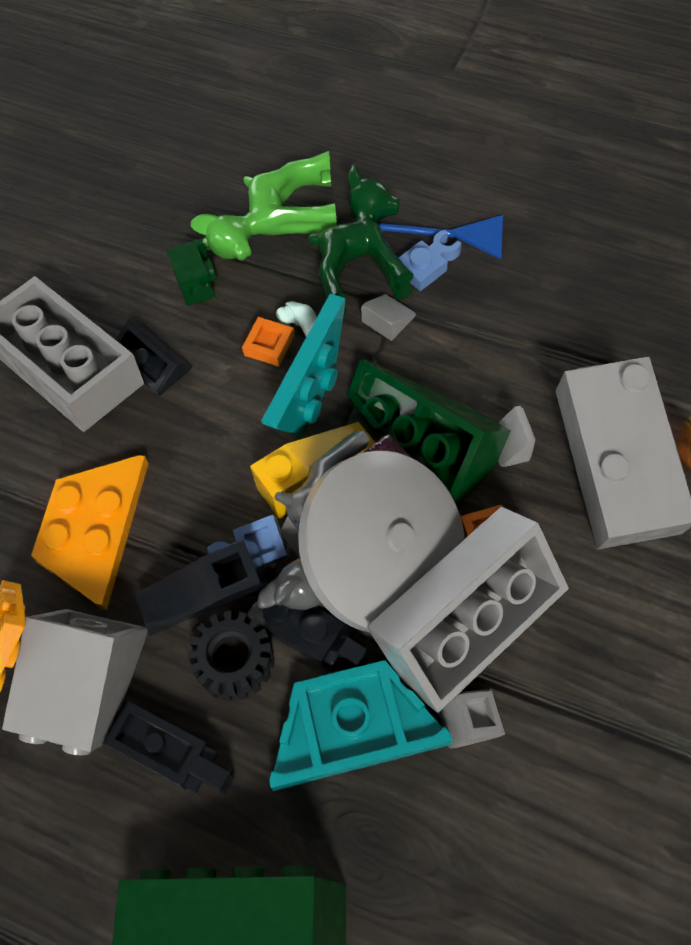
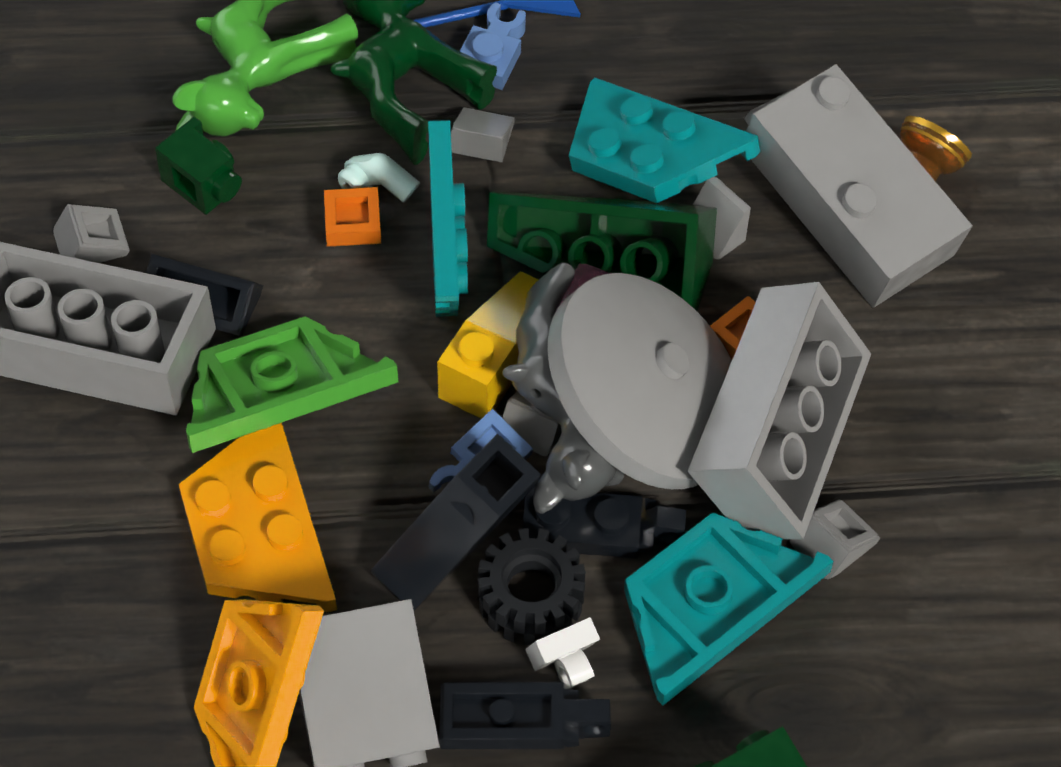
camera: 35 degrees left, 5 degrees down
none -> light grey slope [53,204,130,263]
none -> bright green wing [186,316,399,453]
none -> white tile [525,617,600,689]
none -> teal wing [569,78,761,203]

